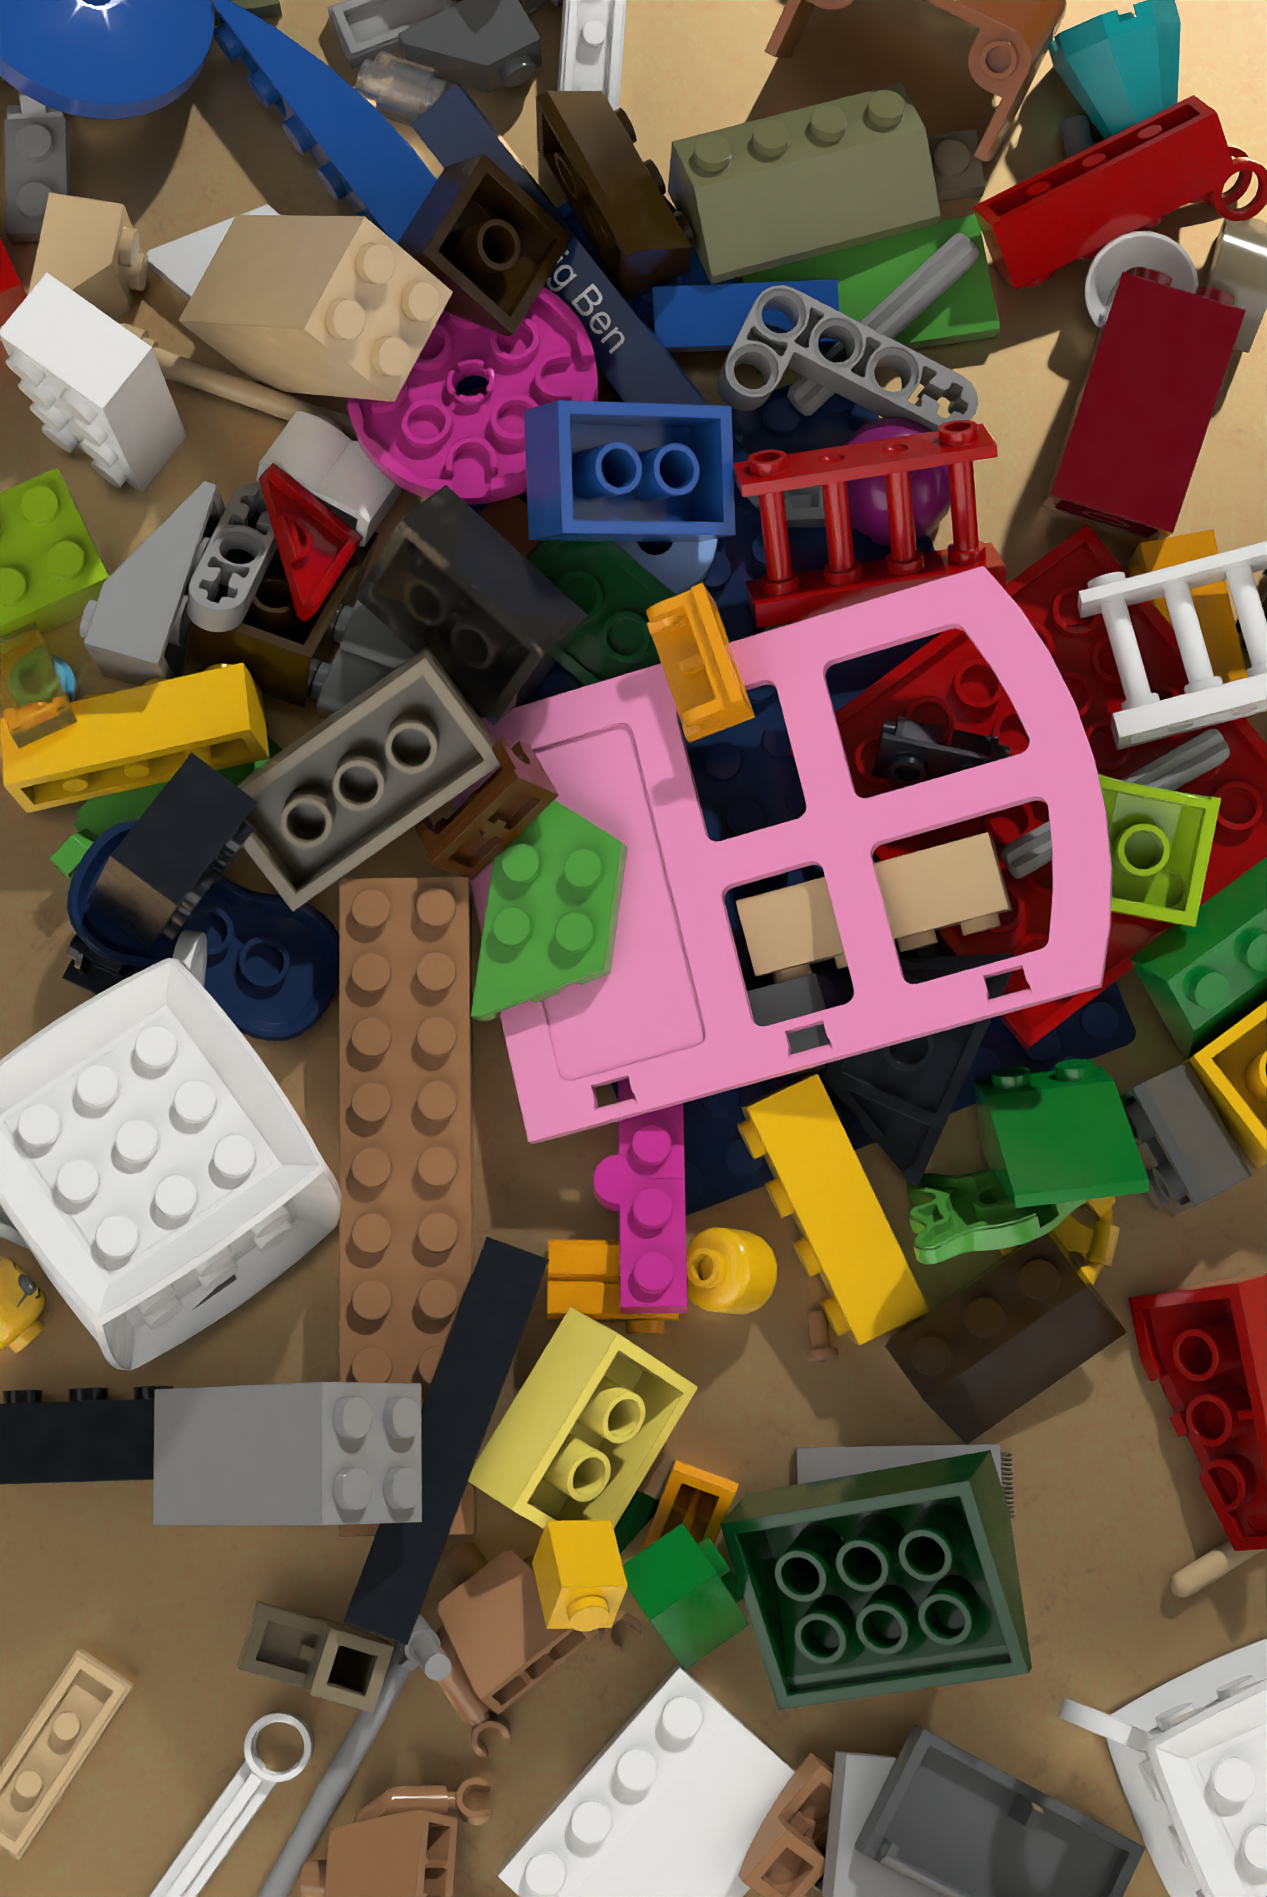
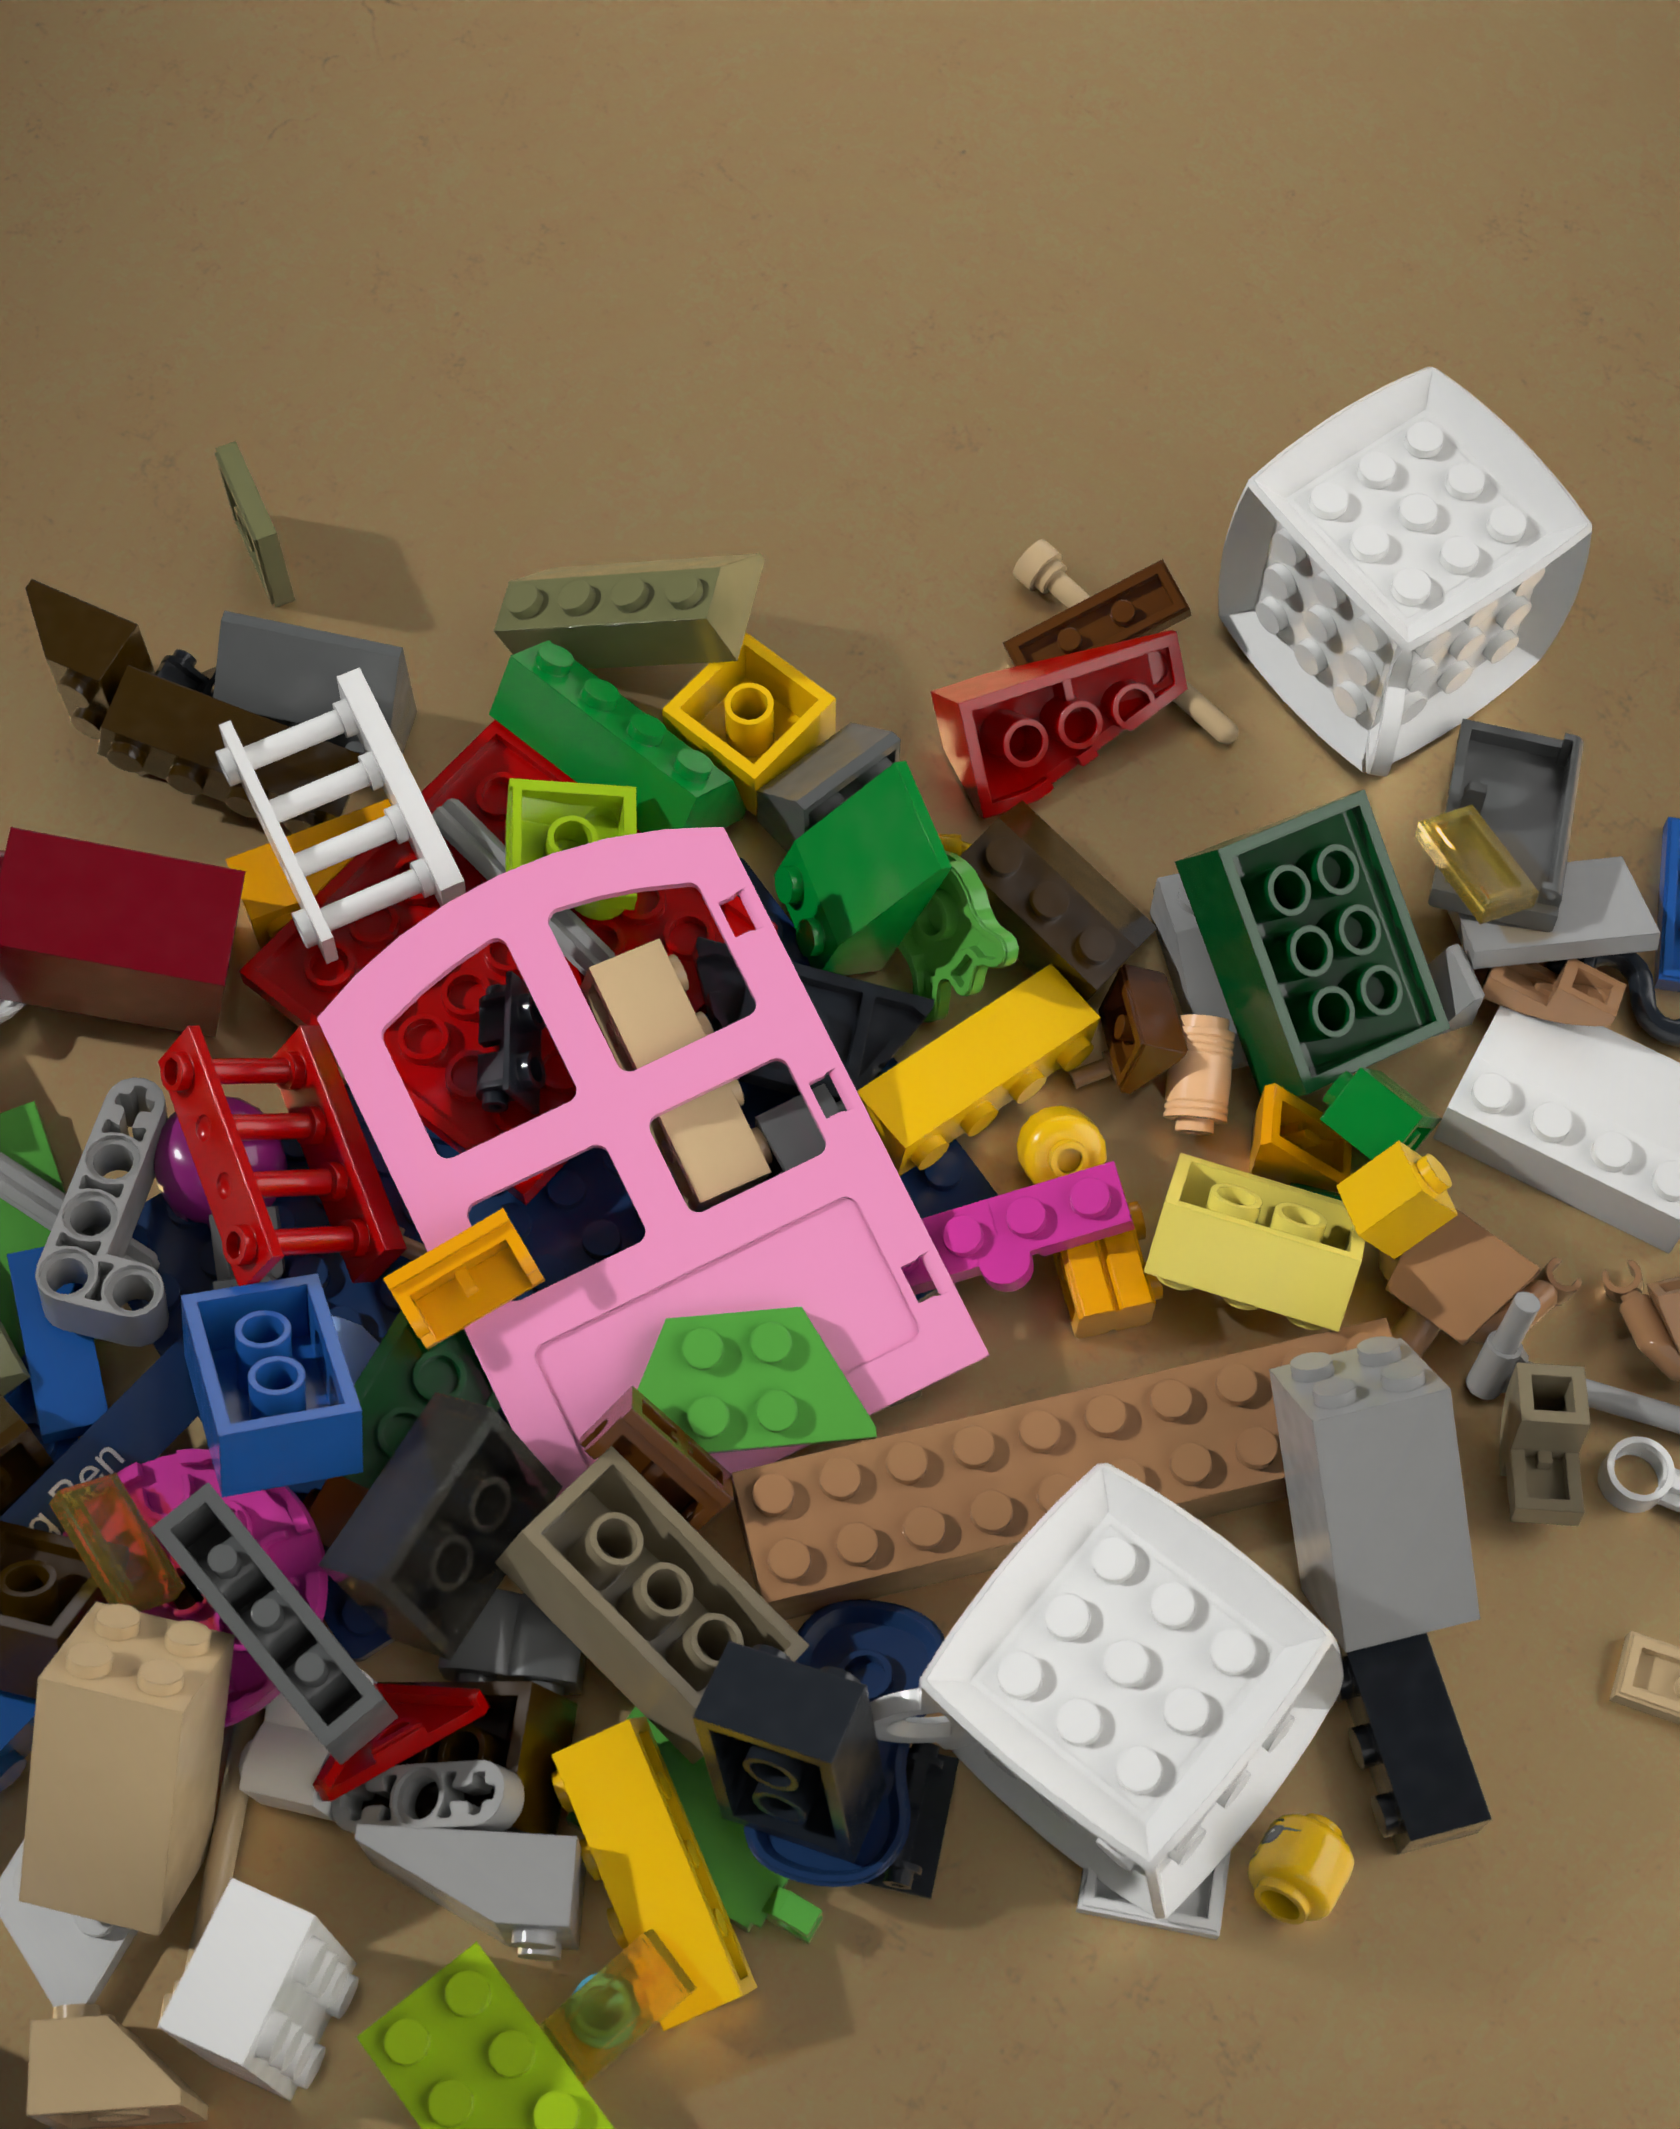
camera: 100 degrees left, 15 degrees down
black tile [343,1237,550,1645] -> none
none -> clear yellow tile [49,1473,186,1612]
none -> dark grey brick [150,1482,398,1765]
none -> reddish brown slope [1098,964,1188,1094]
none -> light nougat head [1163,1014,1235,1136]
none -> clear yellow tile [1415,805,1539,924]
none -> light grey slope [1428,944,1485,1036]

